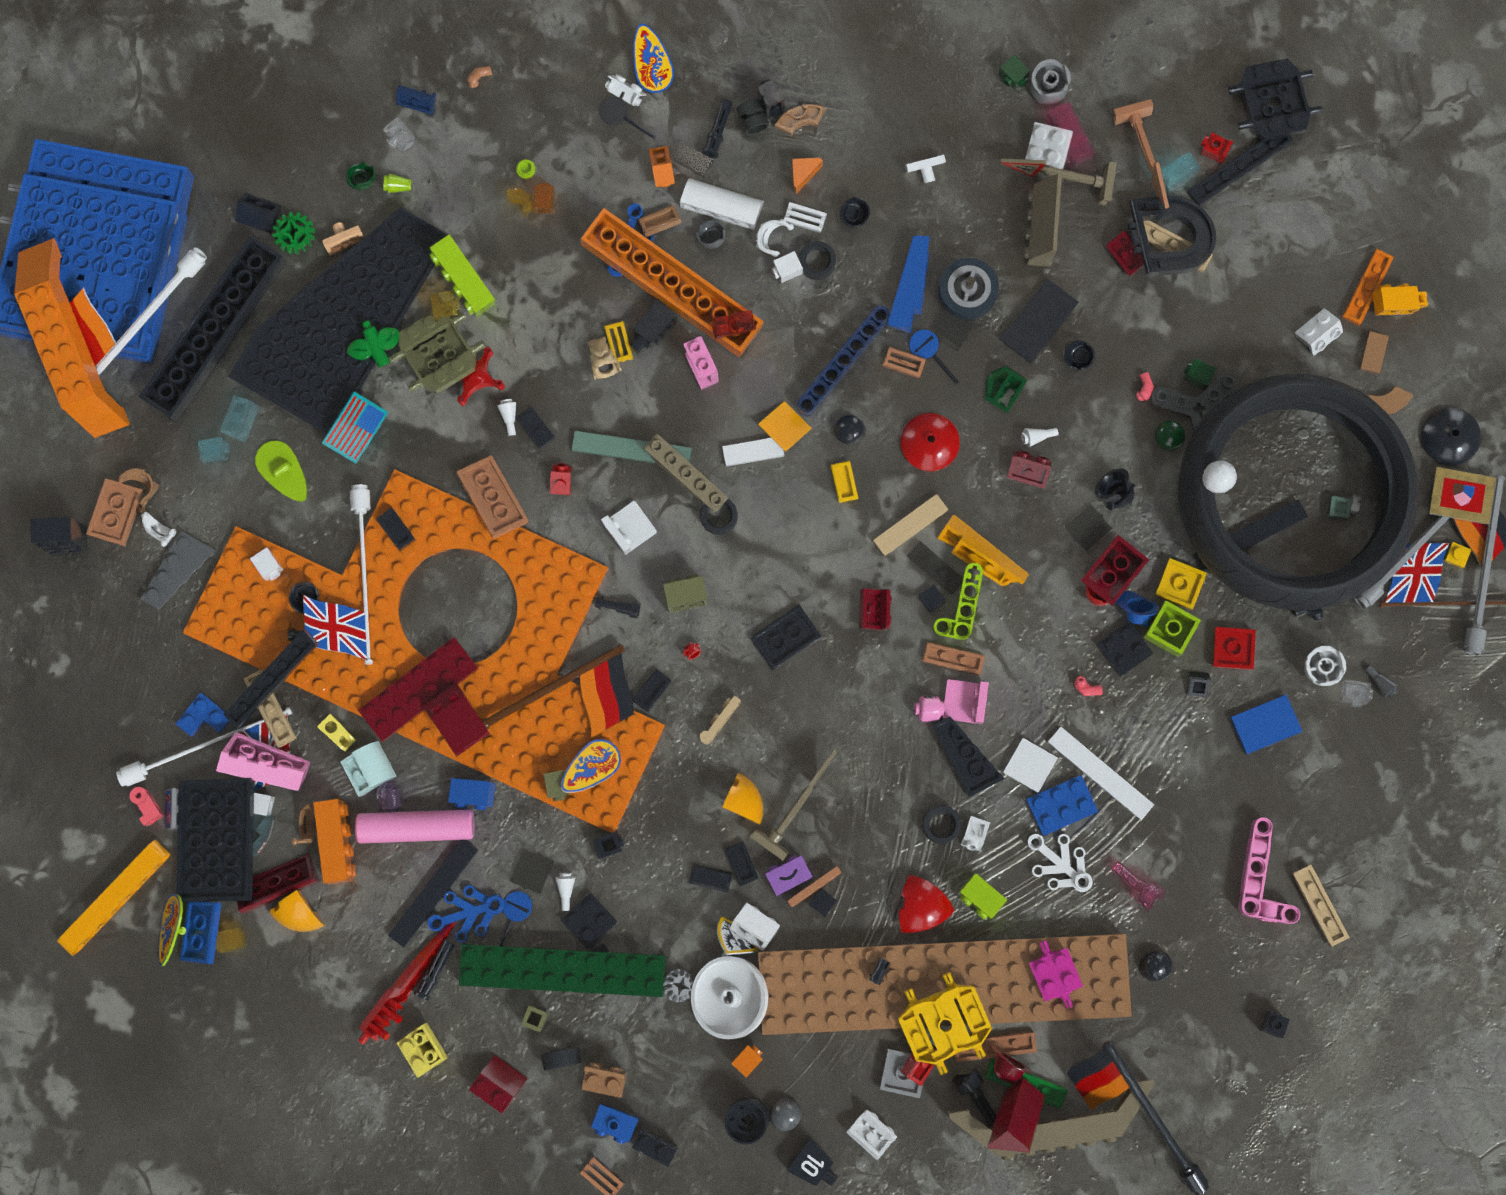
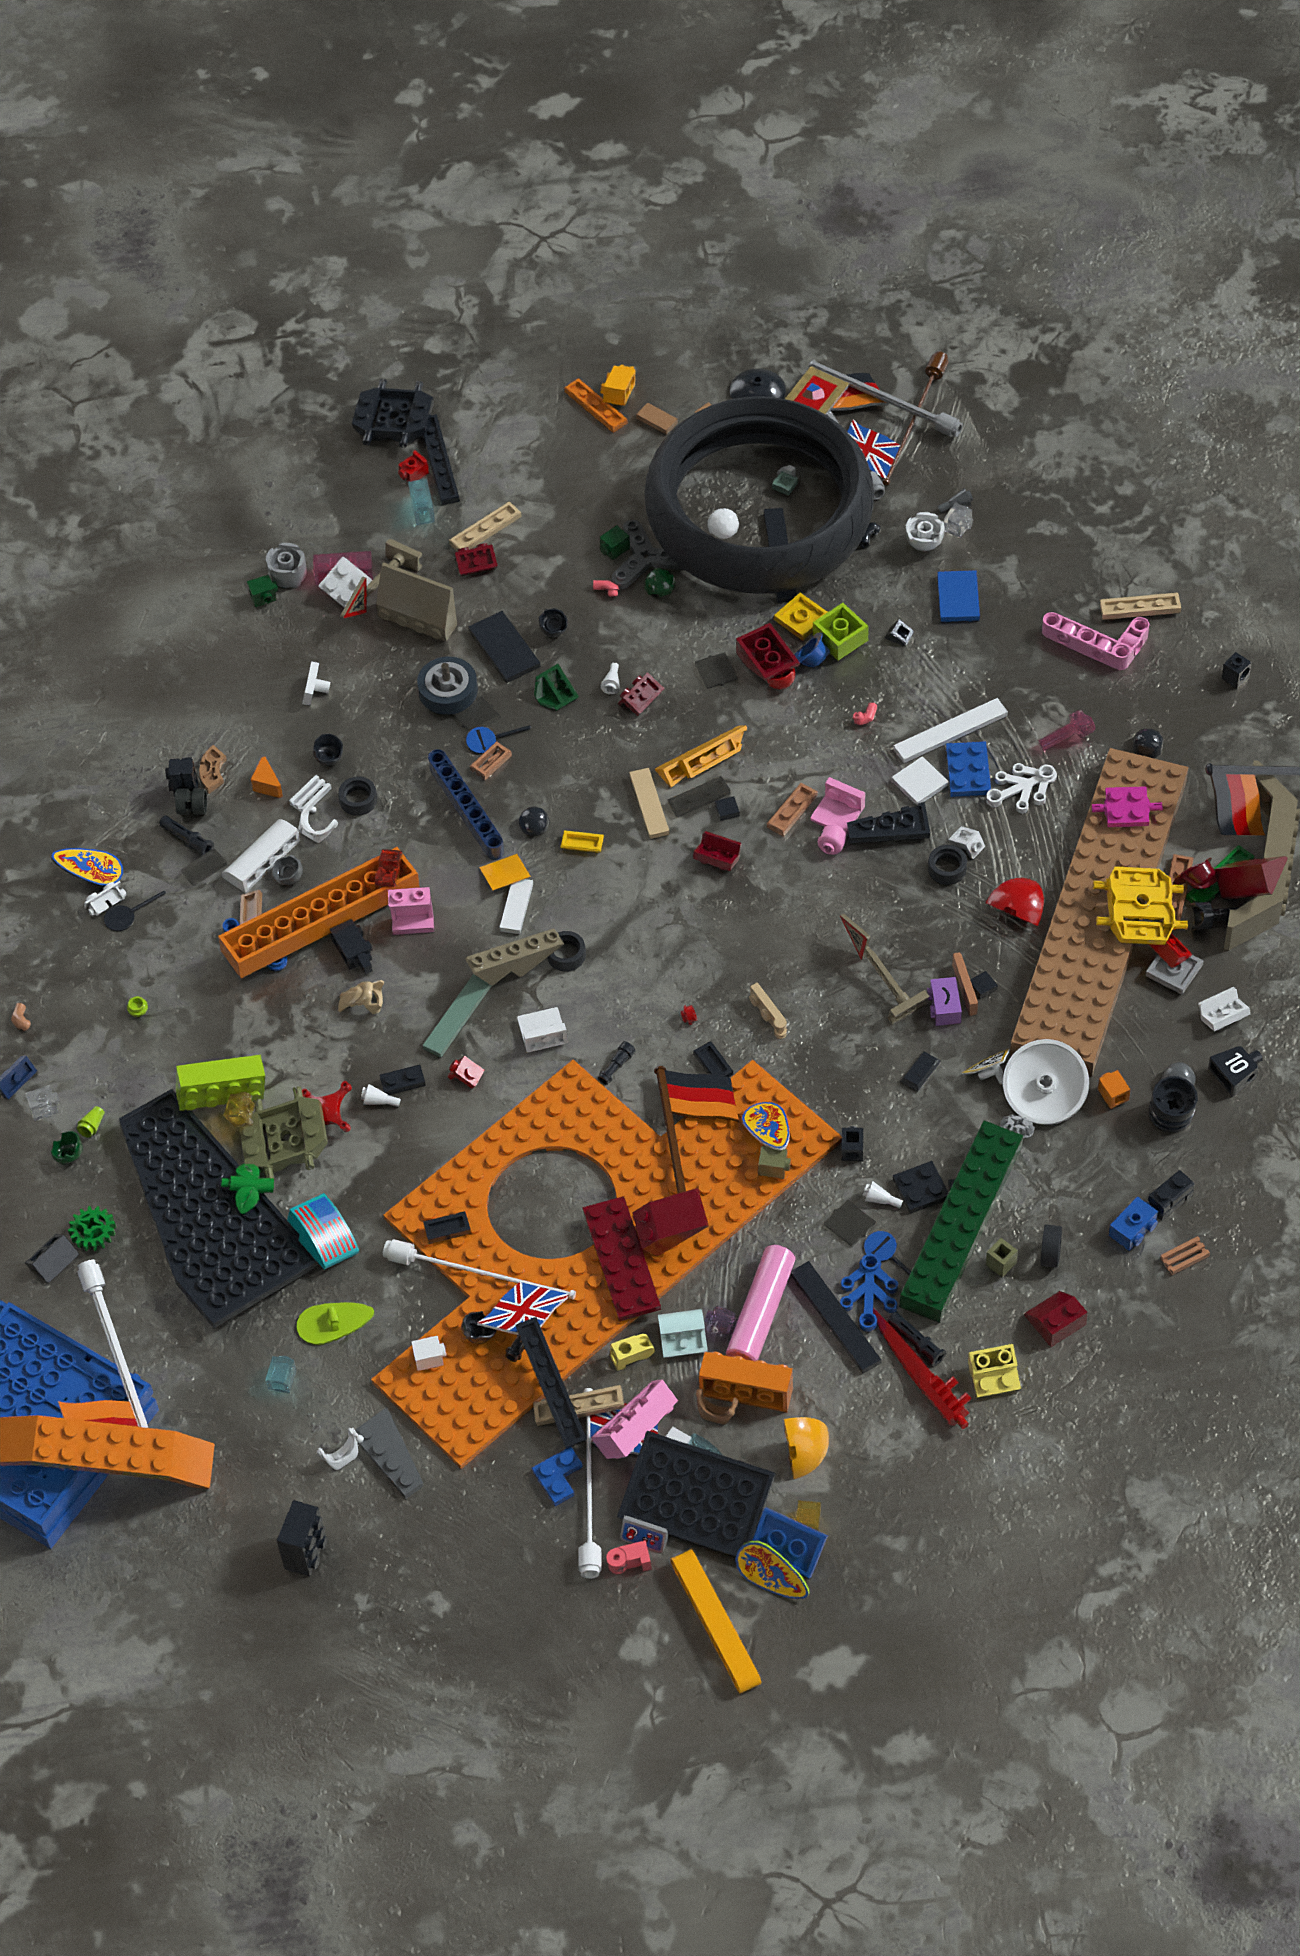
camera: 70 degrees left, 25 degrees down
nougat plate [86,478,144,547] -> none
medium nougat helmet [118,468,159,513] -> none
black brick [138,236,287,422] -> none
clear light blue hinge [219,395,259,443] -> none
dark red slope [237,853,321,914] -> none
light nougat tile [322,223,364,256] -> none
blue brick [448,778,496,811] -> none
nougat plate [456,455,528,539] -> none
clear yellow bracket [506,188,535,218] -> none
clear orange brick [533,183,556,214] -> none
medium nougat bracket [581,1062,627,1098] -> none
yellow tile [604,321,633,362] -> none
orange slope [649,146,675,187] -> none
olive brick [663,574,709,613] -> none
light orange brick [723,773,763,825] -> none
black tile [725,841,759,887] -> none
white brick [730,903,780,951] -> none
black tile [750,604,822,671] -> none
white brick [771,251,803,283] -> none
black pin [869,957,891,985] -> none
blue wedge [888,235,930,333] -> none
red dish [900,413,960,472] -> none
lime beam [933,563,983,640] -> none
lime brick [958,873,1007,920] -> none
black helmet [1095,468,1135,511] -> none
black plate [1097,621,1153,677] -> none
nougat piece [1112,99,1169,209] -> none
black piece [1127,196,1216,277] -> none
red plate [1213,627,1256,670] -> none
white bracket [1295,308,1343,356] -> none
yellow plate [1444,542,1471,569] -> none

